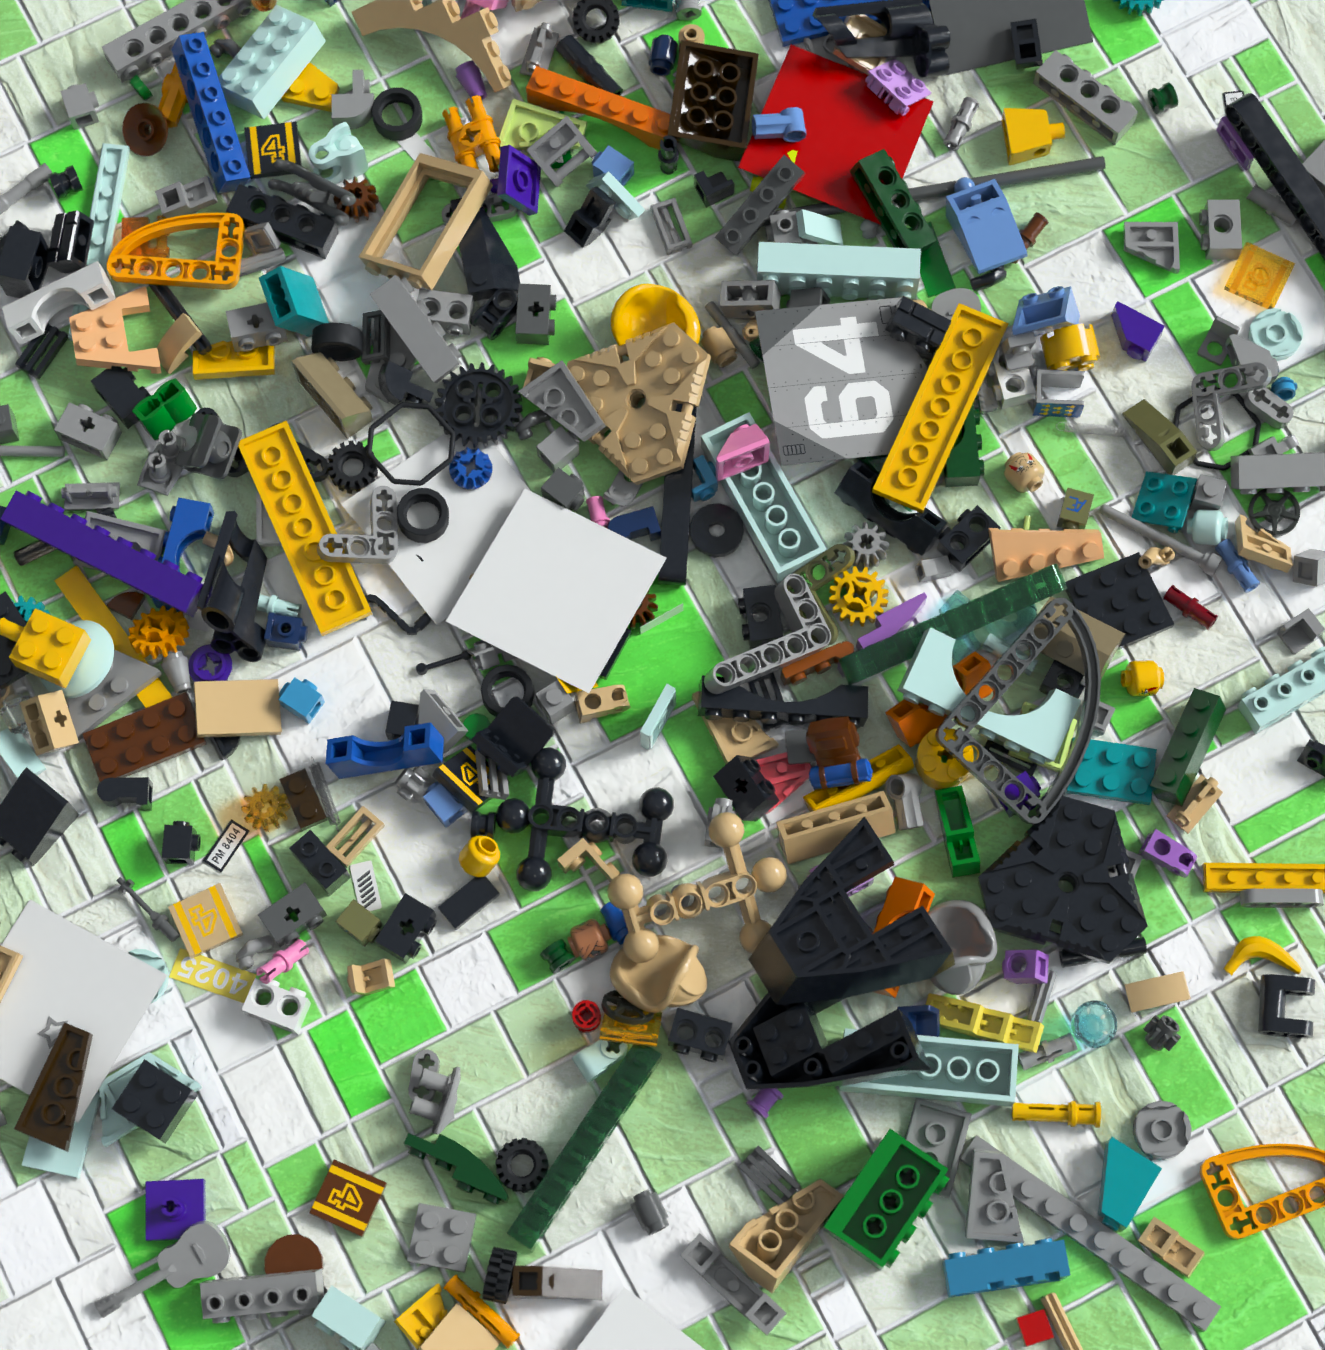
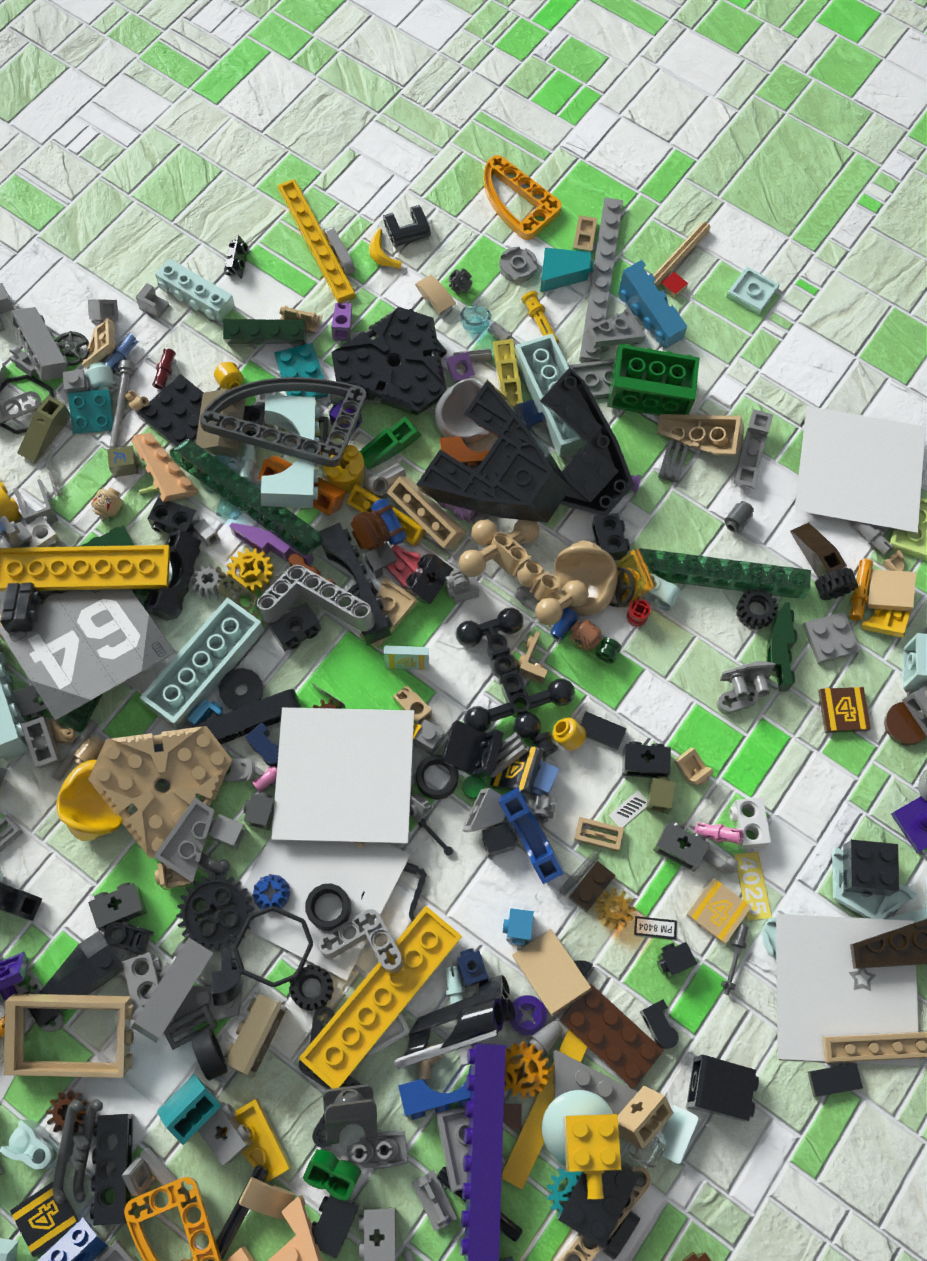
camera: 120 degrees left, 5 degrees down
black brick [289,829,351,896] -> none
bright pink slope [716,424,770,481] -> none

